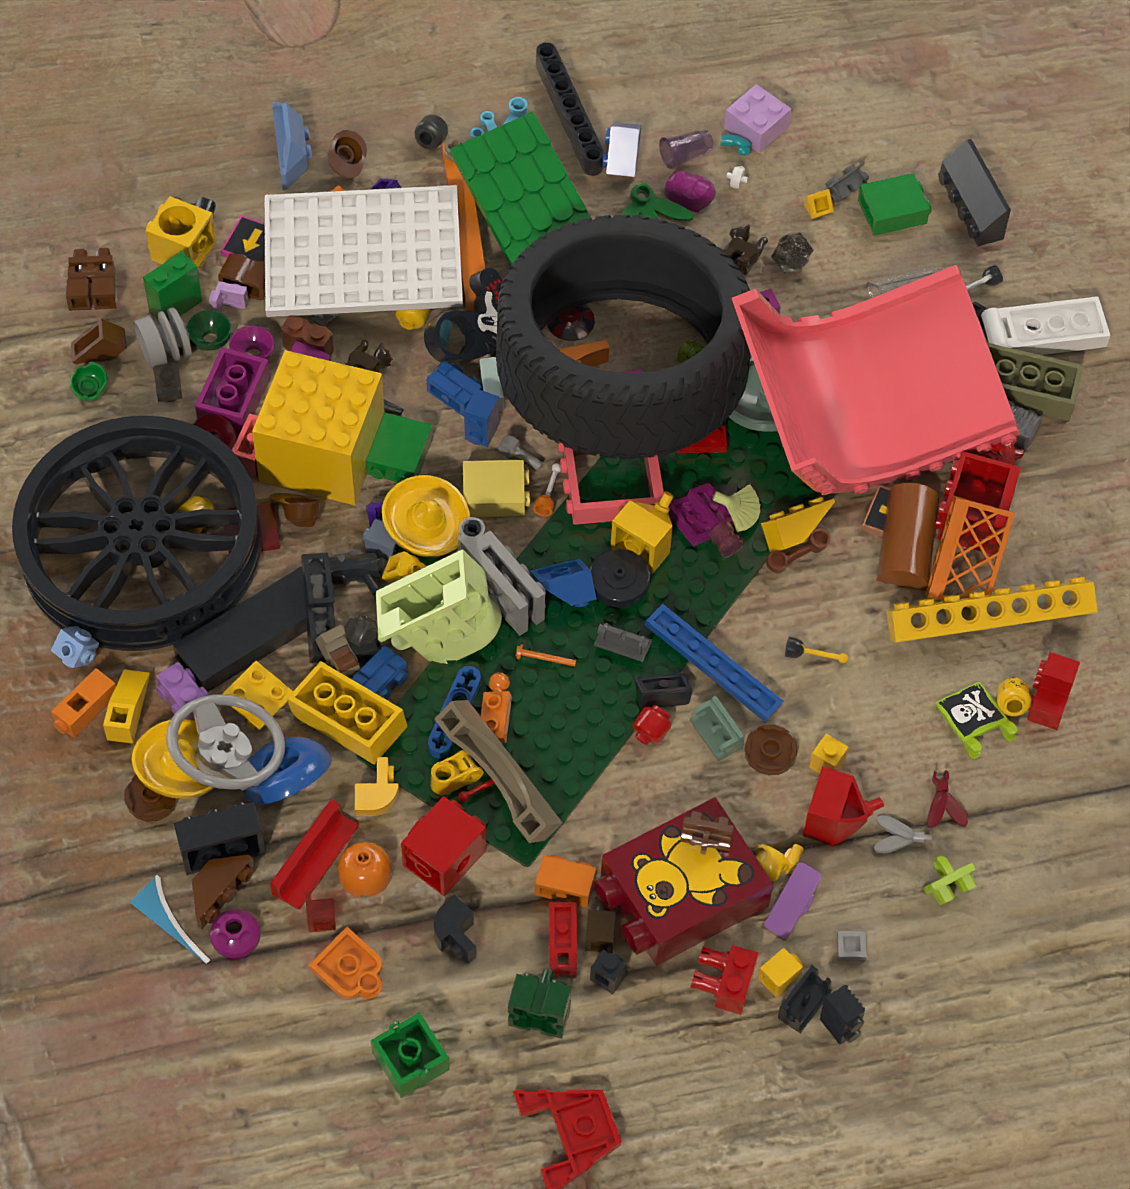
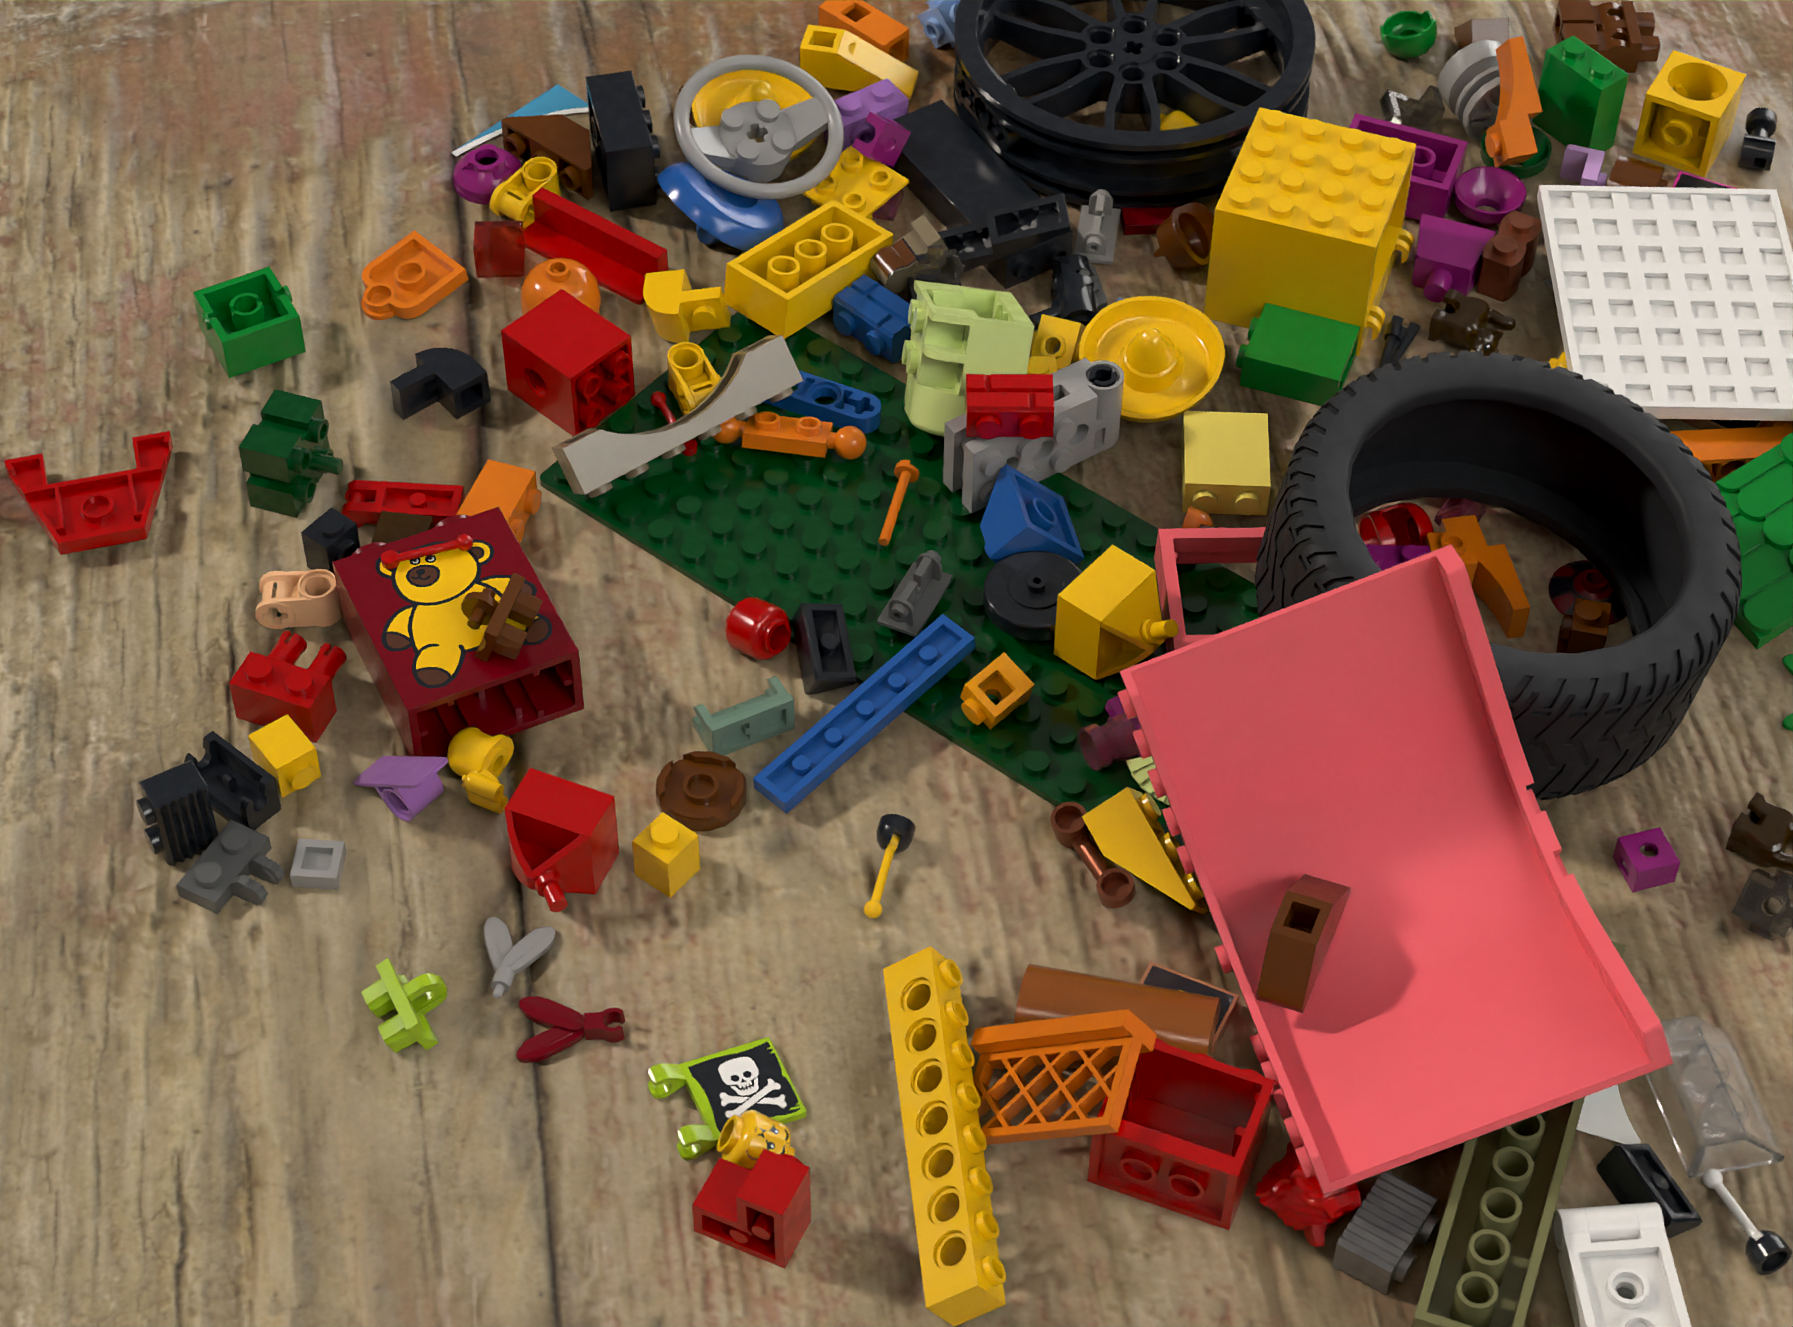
camera: 95 degrees right, 10 degrees down
none -> dark grey hinge [176,820,285,914]
none -> light nougat piece [255,569,342,629]
none -> red hinge [381,534,473,569]
none -> yellow piece [490,157,561,230]
none -> magenta piece [852,112,911,167]
none -> light orange brick [960,652,1035,730]
none -> red brick [965,374,1054,440]
none -> light grey hinge [1074,189,1121,265]
none -> reddish brown slope [1256,874,1351,1013]
none -> orange slope [1485,36,1542,168]
none -> reddish brown brick [1556,597,1611,653]

